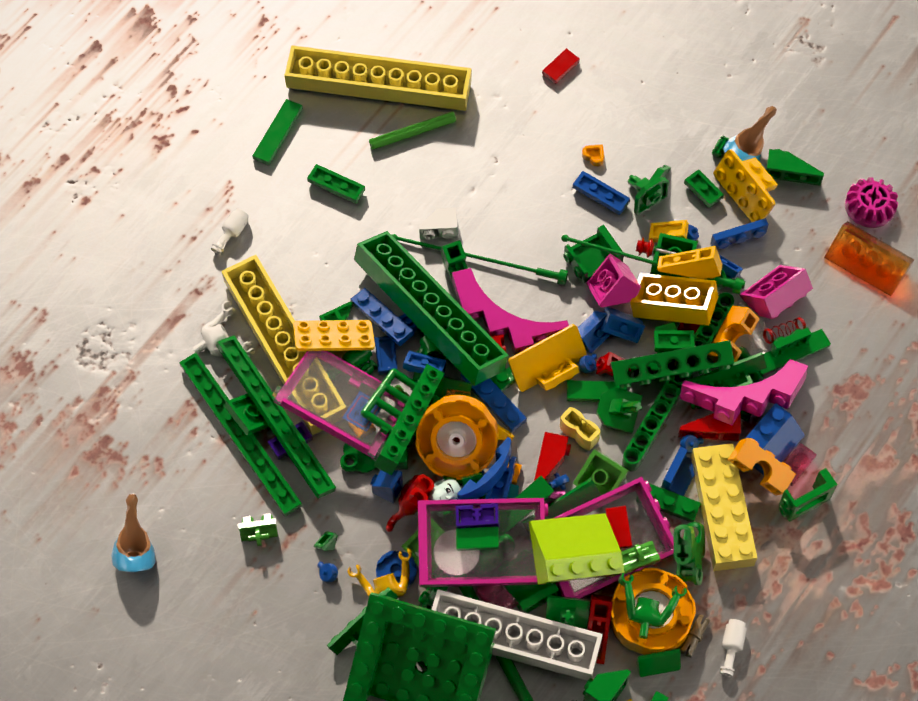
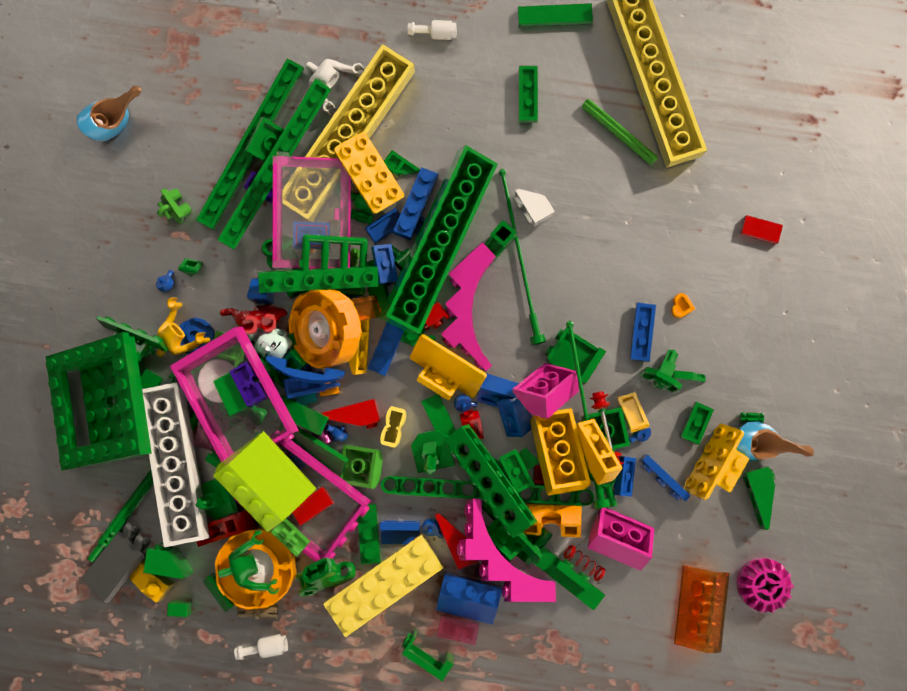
camera: 65 degrees right, 20 degrees up
light orange arch [728,438,796,496] -> none

